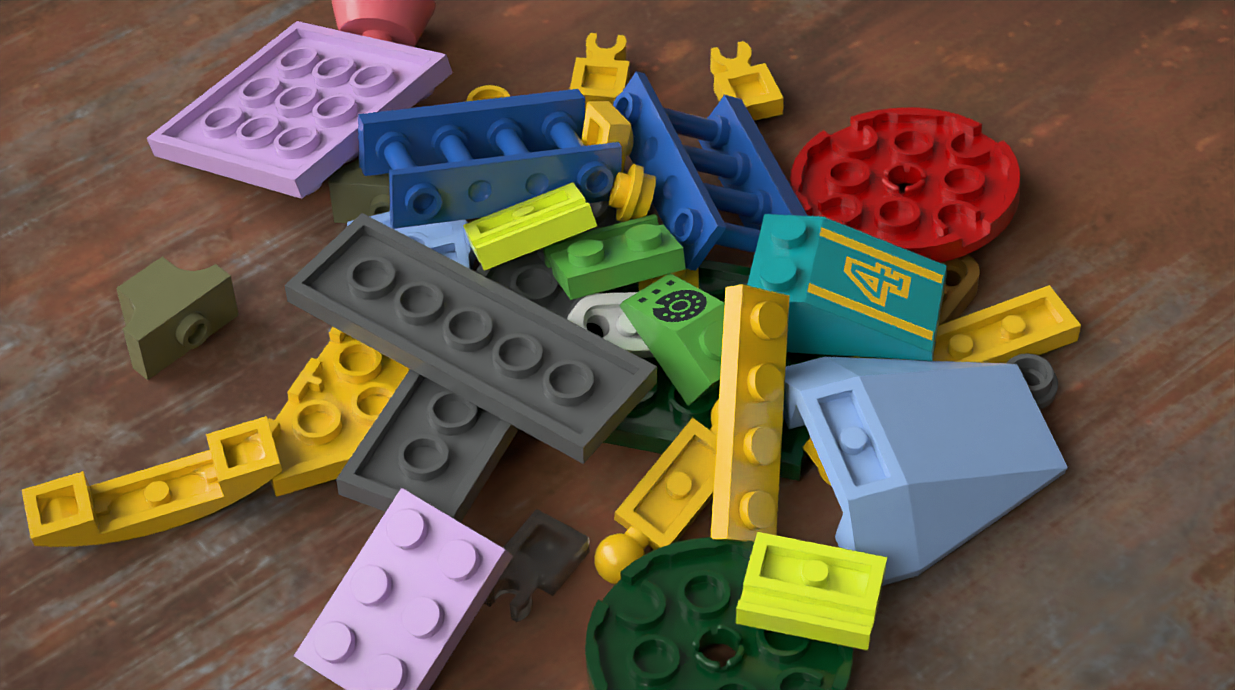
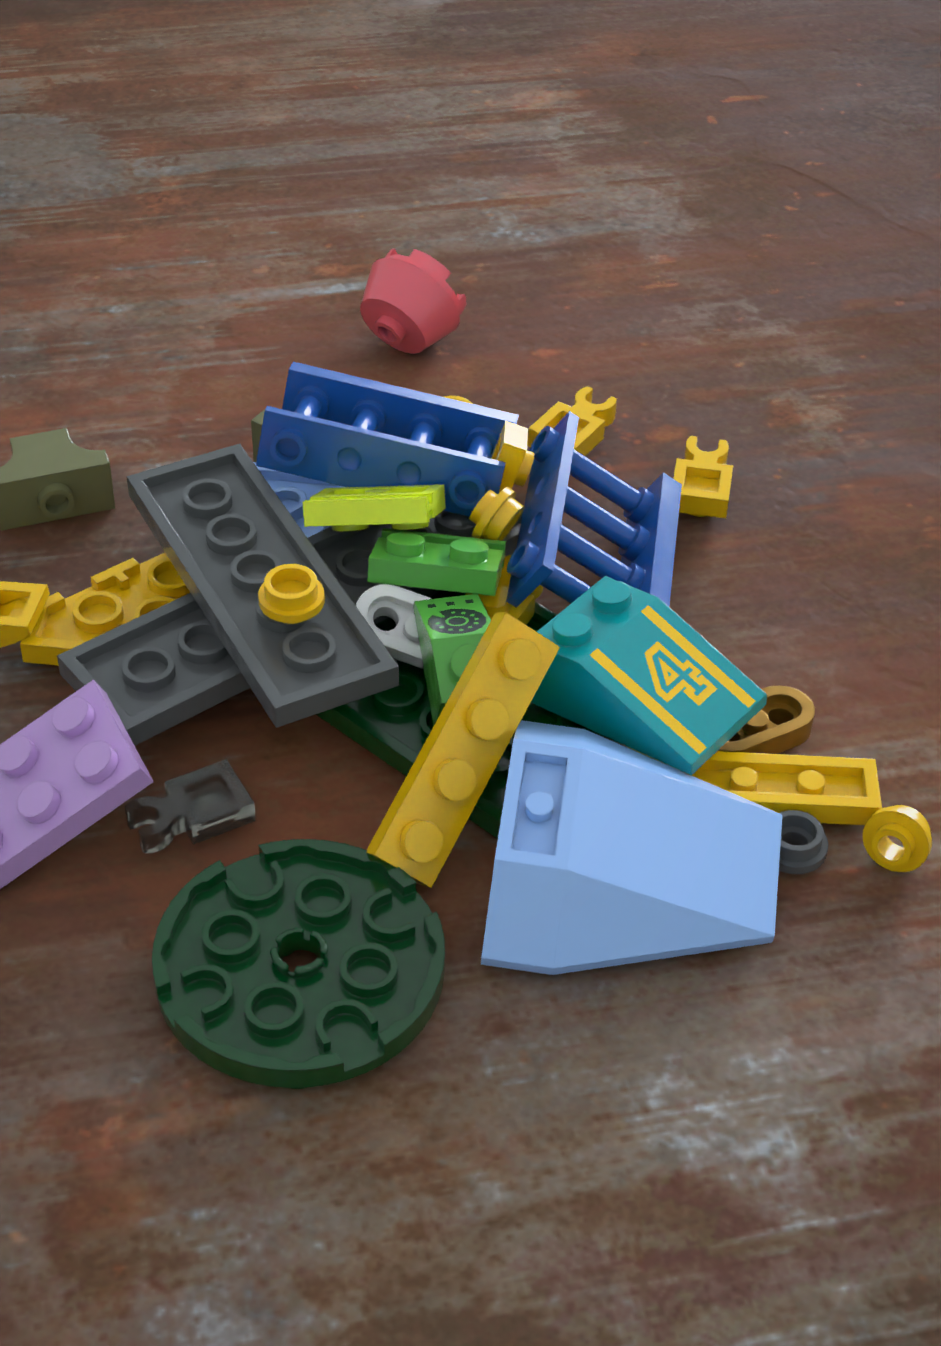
camera: 25 degrees right, 5 degrees down
lavender plate [147,21,453,199] -> none
yellow plate [594,399,719,584] -> none
neon yellow plate [736,532,887,650] -> none
red plate [790,107,1020,263] -> none
none -> yellow plate [258,564,325,624]
none -> yellow plate [862,805,932,872]

